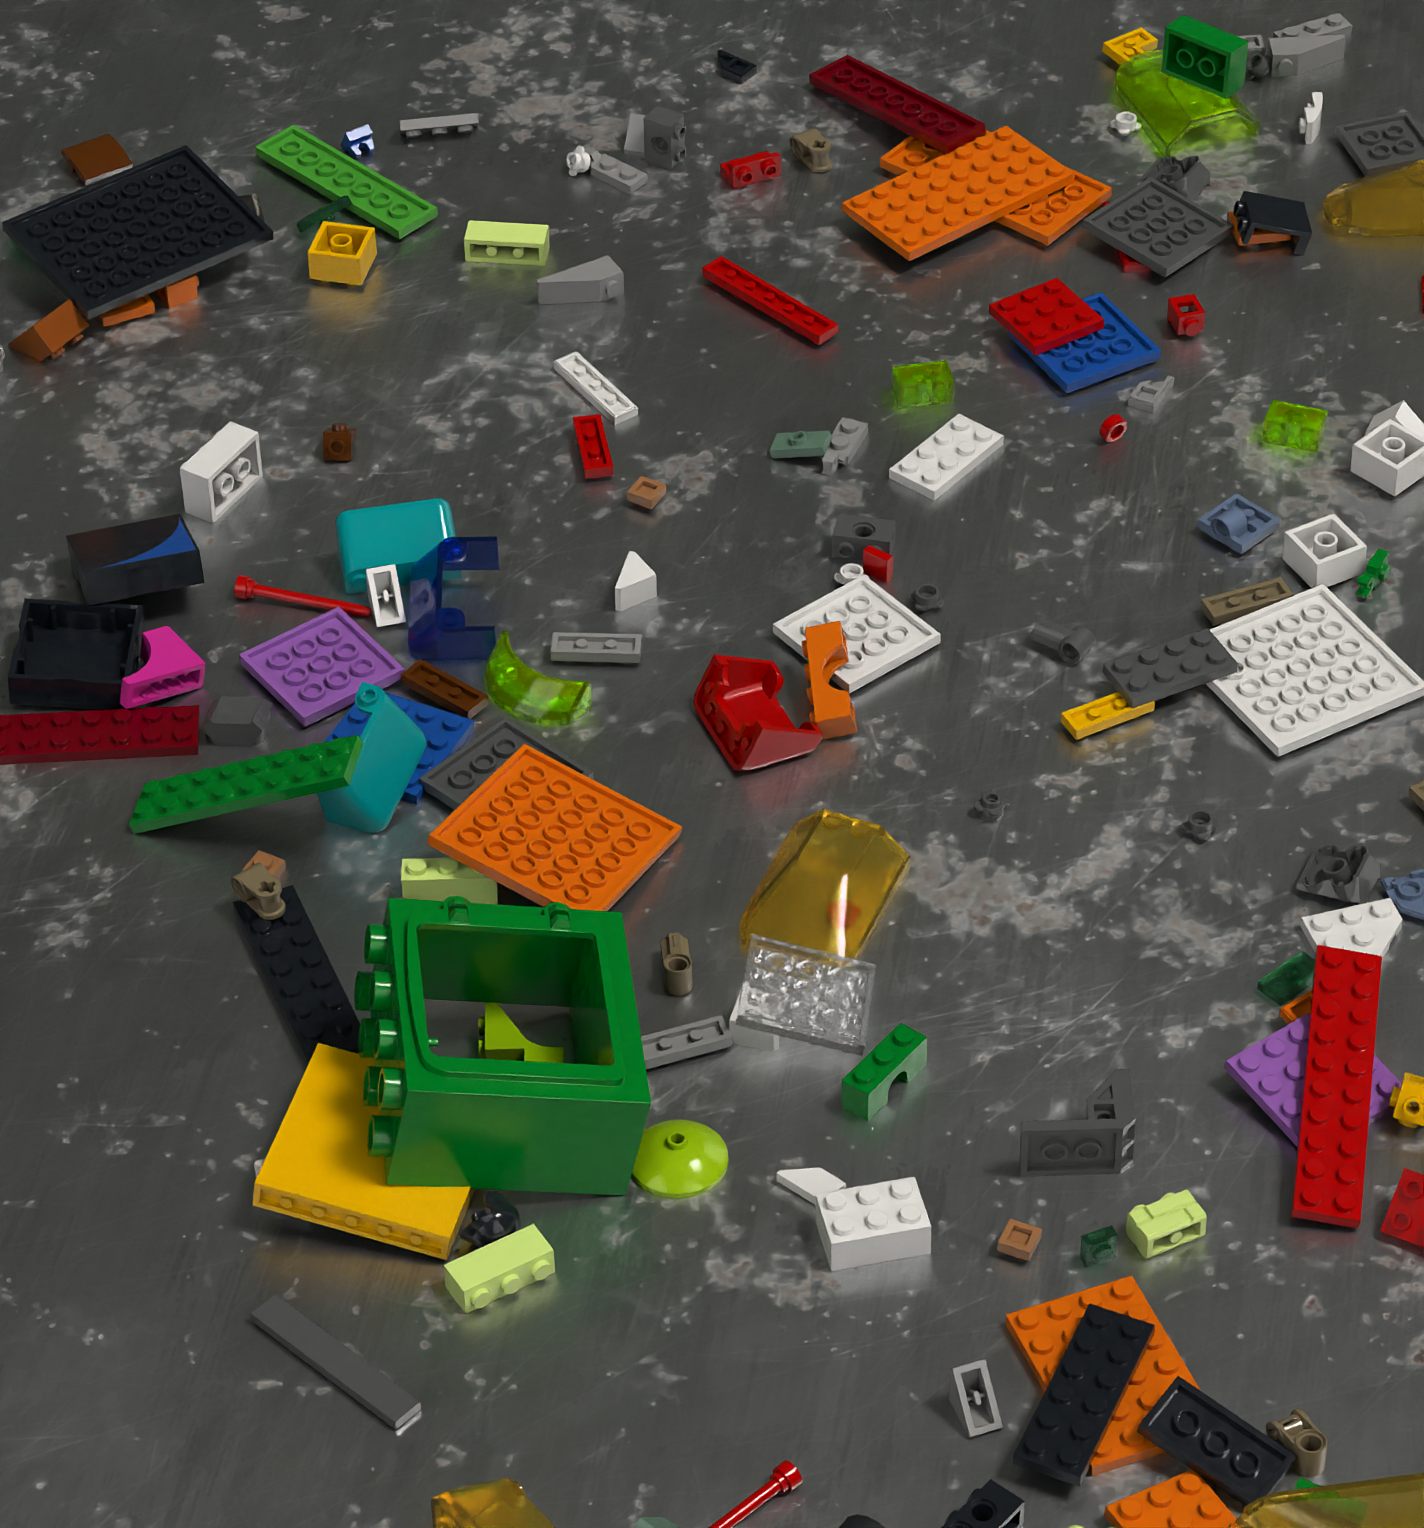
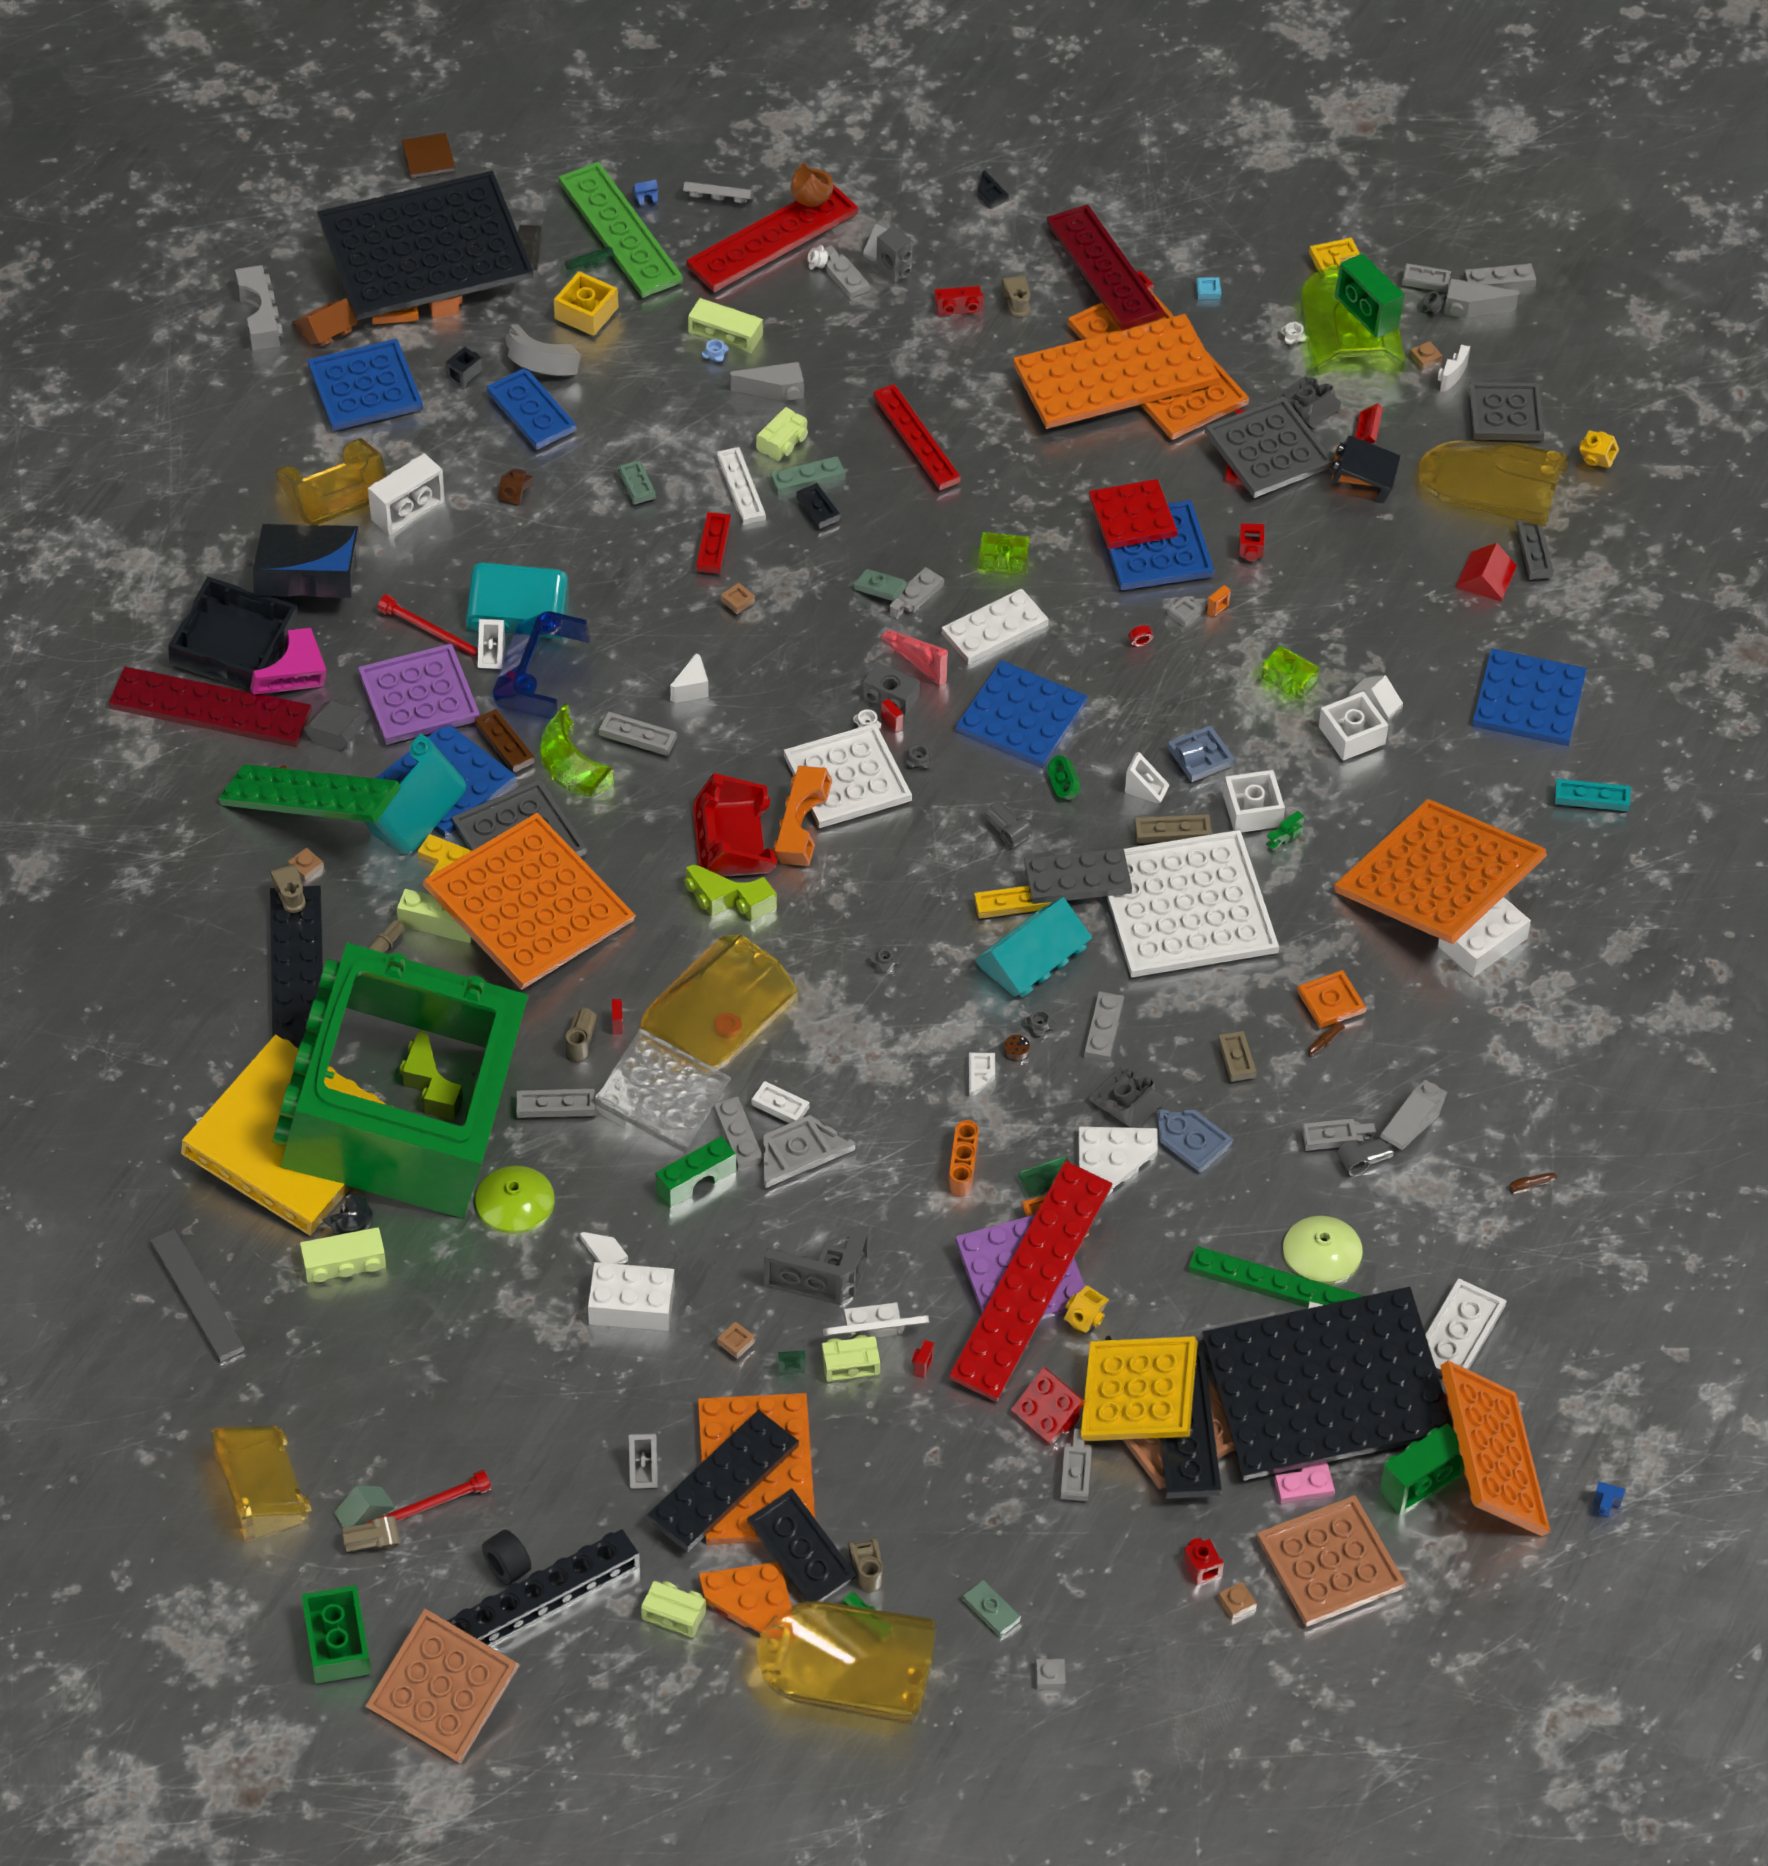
camera: 15 degrees right, 10 degrees up
none -> clear yellow windscreen [275,438,387,525]
none -> blue plate [307,339,423,431]
none -> yellow plate [417,834,472,877]
none -> black brick [446,347,483,389]
none -> blue plate [486,368,576,450]
none -> light grey arch [506,324,581,376]
none -> red tile [612,999,623,1035]
none -> sand green plate [618,460,656,504]
none -> lime arch [684,864,777,921]
none -> red plate [686,184,858,292]
none -> light blue plate [702,339,729,362]
none -> light grey plate [713,1097,763,1170]
none -> white plate [751,1081,810,1123]
none -> yellowish green brick [756,407,808,462]
none -> light grey wing [763,1115,855,1188]
none -> sand green plate [771,456,845,495]
none -> dark orange piece [790,162,833,207]
none -> black plate [796,483,840,529]
none -> white plate [823,1303,929,1339]
none -> coral wing [882,629,948,686]
none -> red plate [912,1340,935,1379]
none -> orange beam [949,1120,979,1197]
none -> blue plate [956,660,1088,768]
none -> white tile [969,1053,995,1097]
none -> teal windscreen [975,897,1092,998]
none -> reddish brown tile [1004,1035,1030,1061]
none -> green plate [1048,755,1080,800]
none -> light grey plate [1084,992,1124,1063]
none -> white slope [1125,752,1169,804]
none -> medium azure tile [1196,277,1221,300]
none -> orange tile [1207,585,1231,618]
none -> red plate [1355,403,1383,444]
none -> medium nougat plate [1410,341,1443,370]

